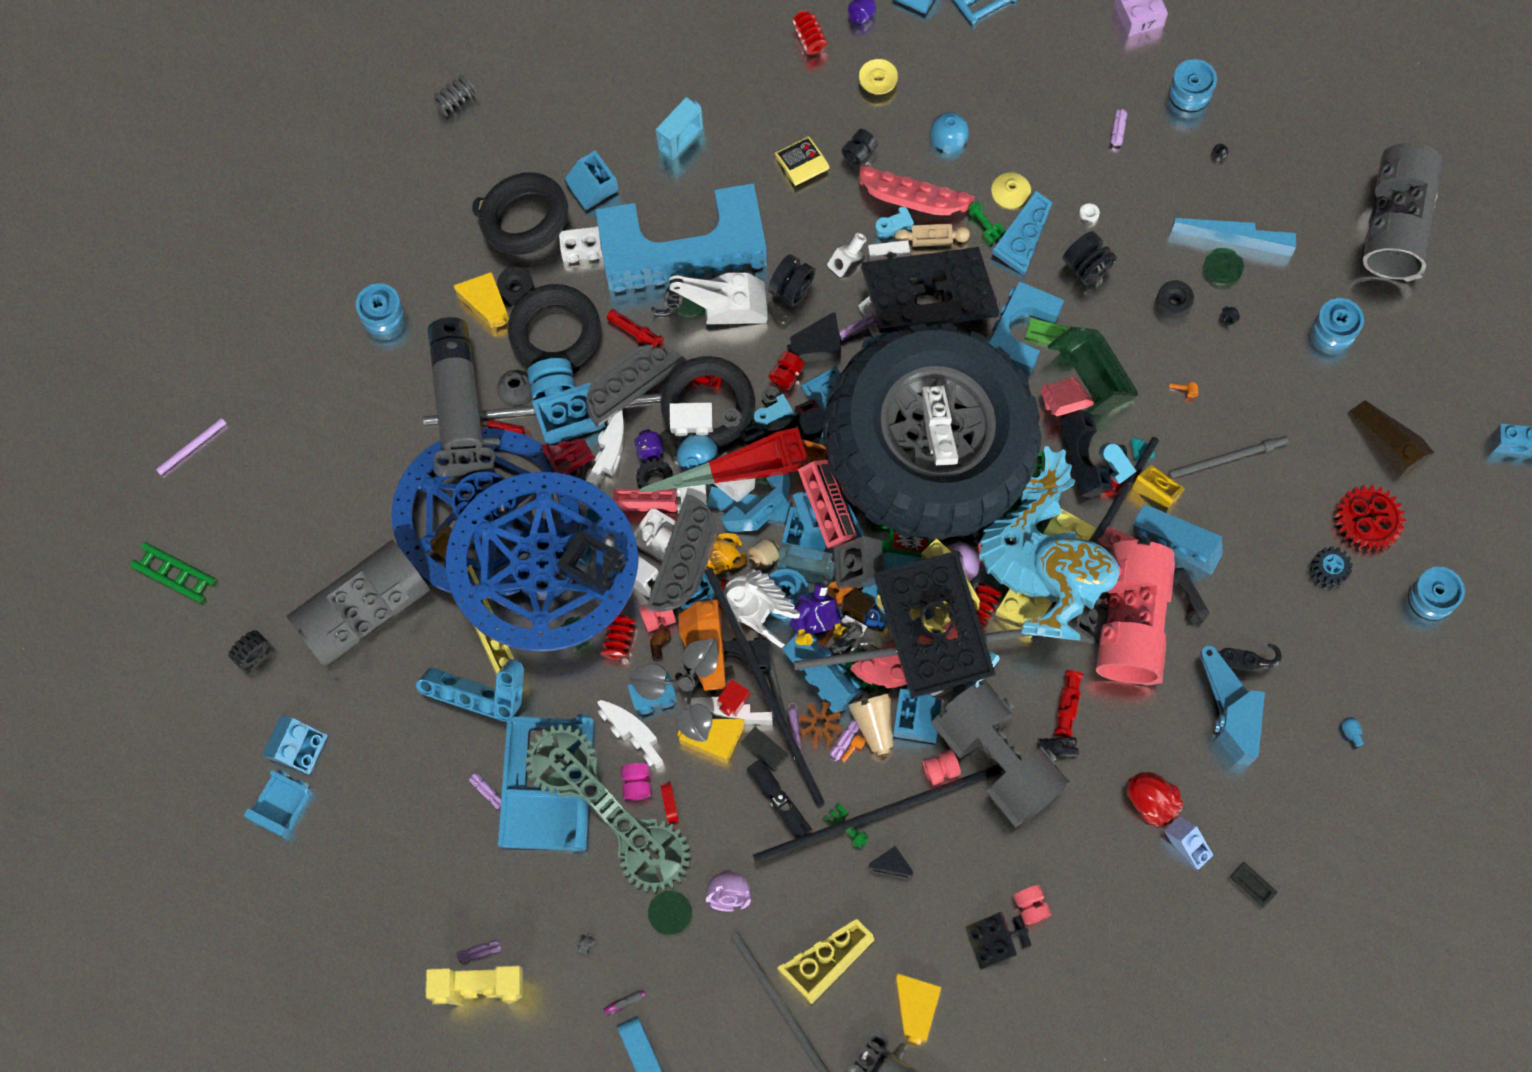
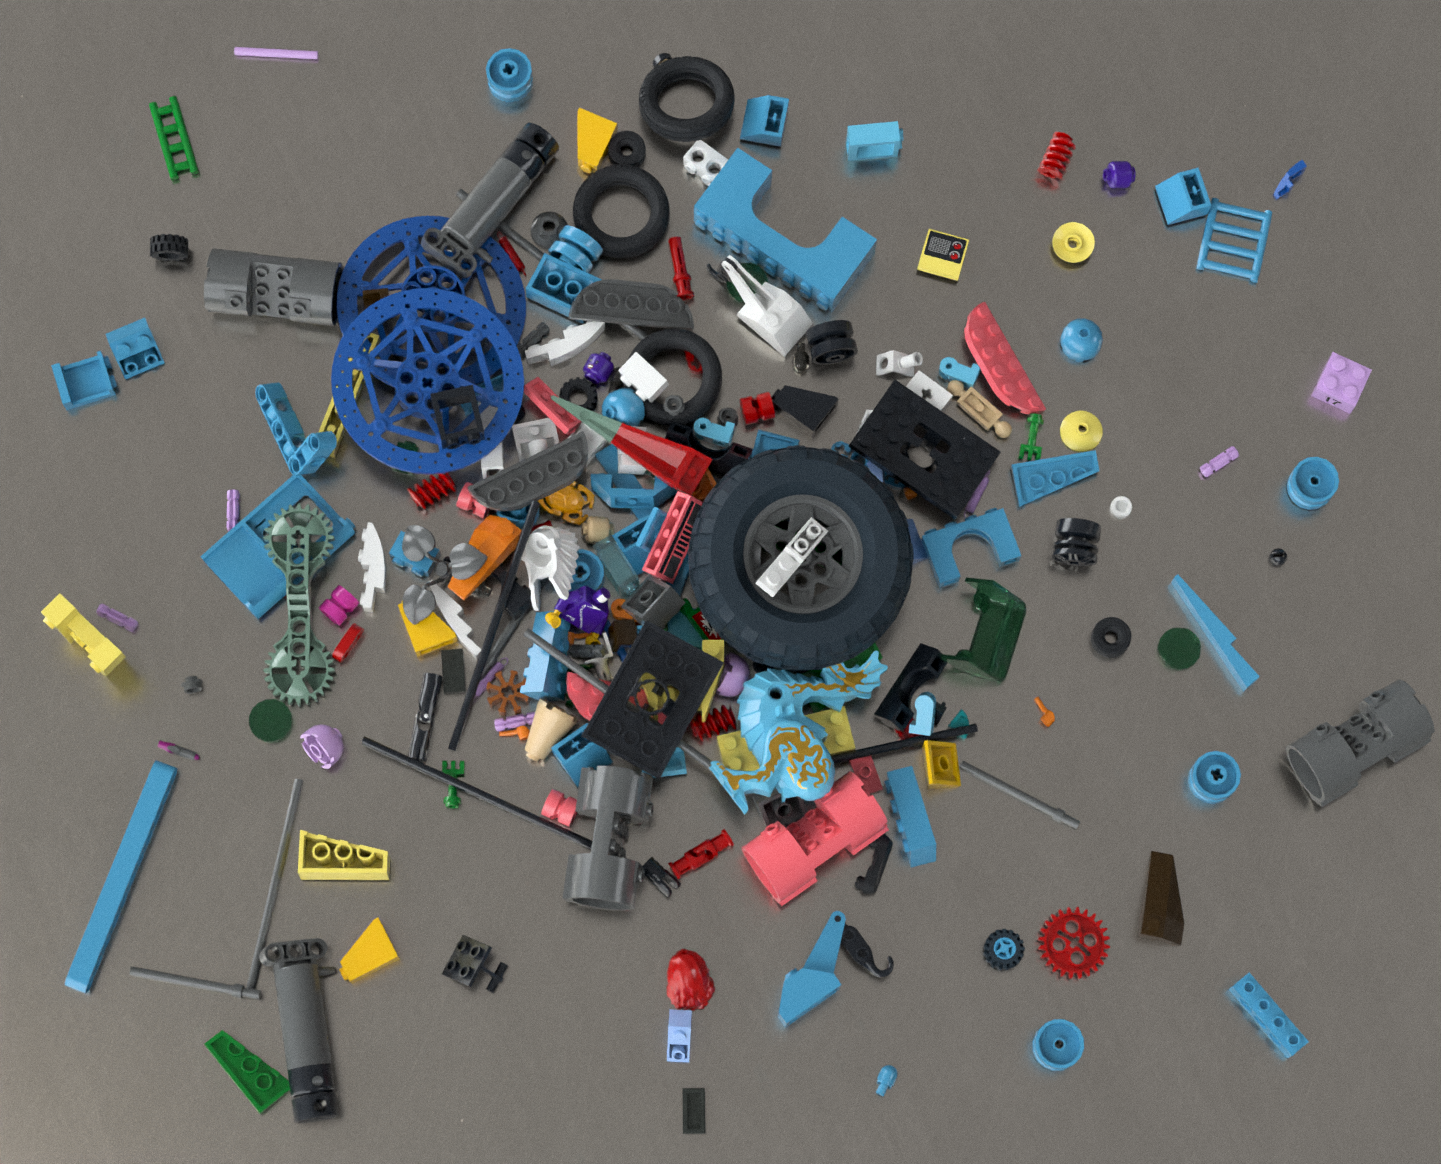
camera: 40 degrees right, 5 degrees up
dark red wing [541,439,595,475] -> none
reddish brown arm [650,628,671,659] -> none
red brick [717,679,750,717] -> none
lavender axle [839,314,876,341] -> none
black wheel [841,128,878,166] -> none
black slope [868,846,913,880] -> none
coral wheel [1013,885,1052,925] -> none
bright green tile [1025,318,1070,348] -> none
coral slope [1040,375,1094,416] -> none
black plate [1220,306,1240,325] -> none

